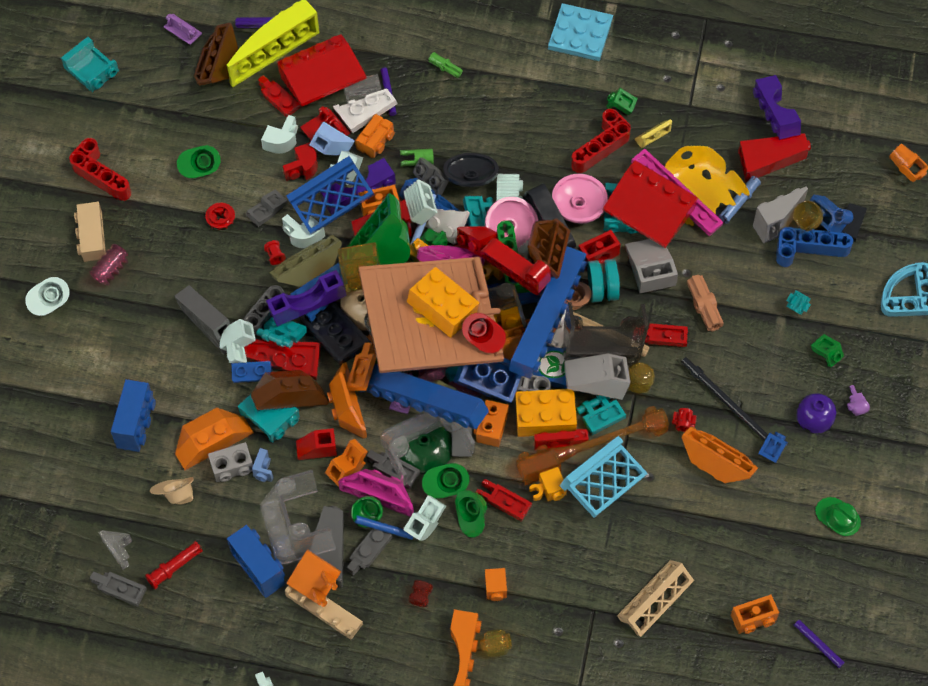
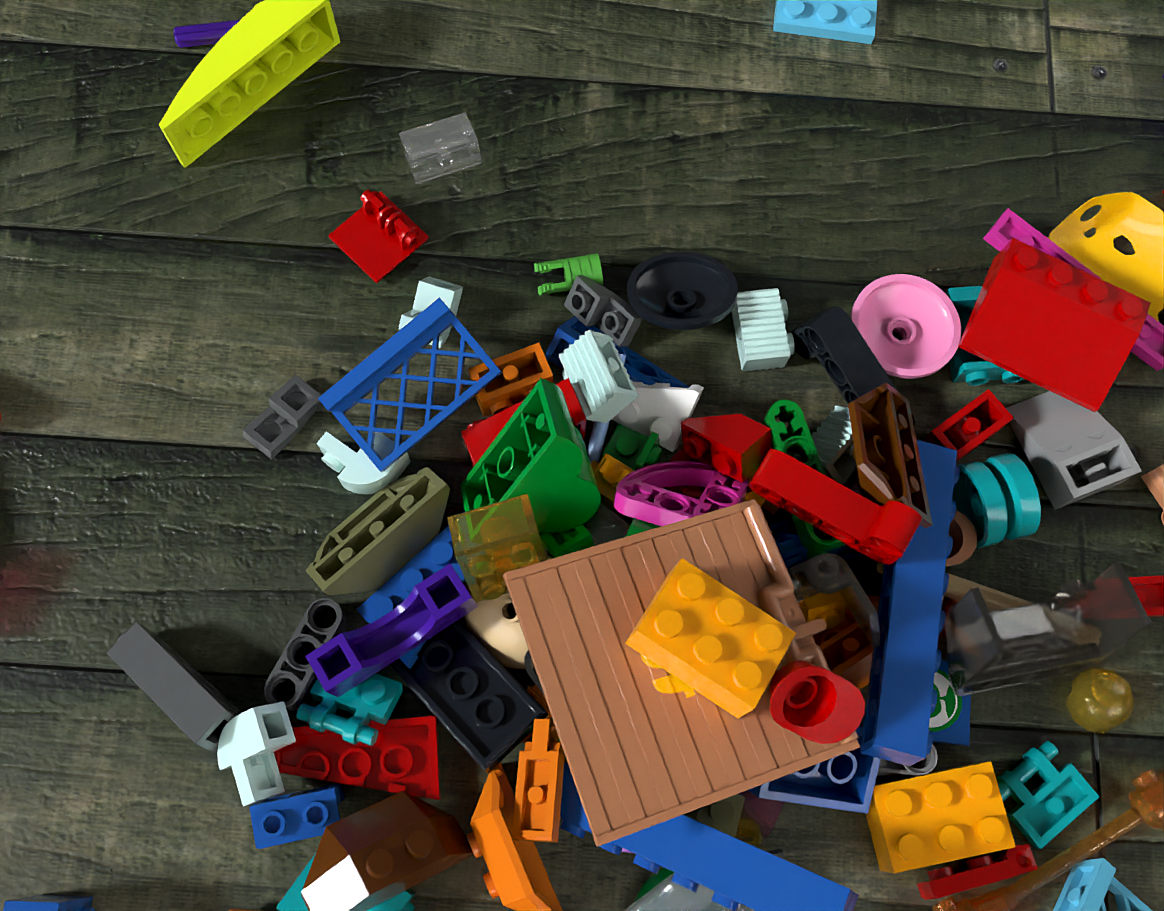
camera: 15 degrees left, 10 degrees up
medium lavender hinge [164,14,202,45] -> none
green piece [177,145,221,178] -> none
reddish brown wedge [194,22,238,86] -> none
red gear [205,202,235,230] -> none
red hinge [258,75,300,118] -> none
light aqua brick [261,115,298,154] -> none
red bush [264,240,286,265] -> none
red slope [277,34,367,106] -> none
red brick [282,142,318,181] -> none
light blue slope [309,122,354,155] -> none
dark purple arch [320,158,396,216] -> none
white wing [333,88,397,133] -> none
orange brick [355,114,395,158] -> none
dark purple bar [380,68,397,116] -> none
bright green axle [429,52,463,78] -> none
teal plate [463,196,494,227] -> none
orange brick [474,400,509,447] -> none
bright pink dish [485,197,538,248] -> none
light grey slope [564,353,630,400] -> none
red beam [571,109,631,173] -> none
green bracket [606,88,637,116] -> none
light yellow slope [634,119,672,148] -> none

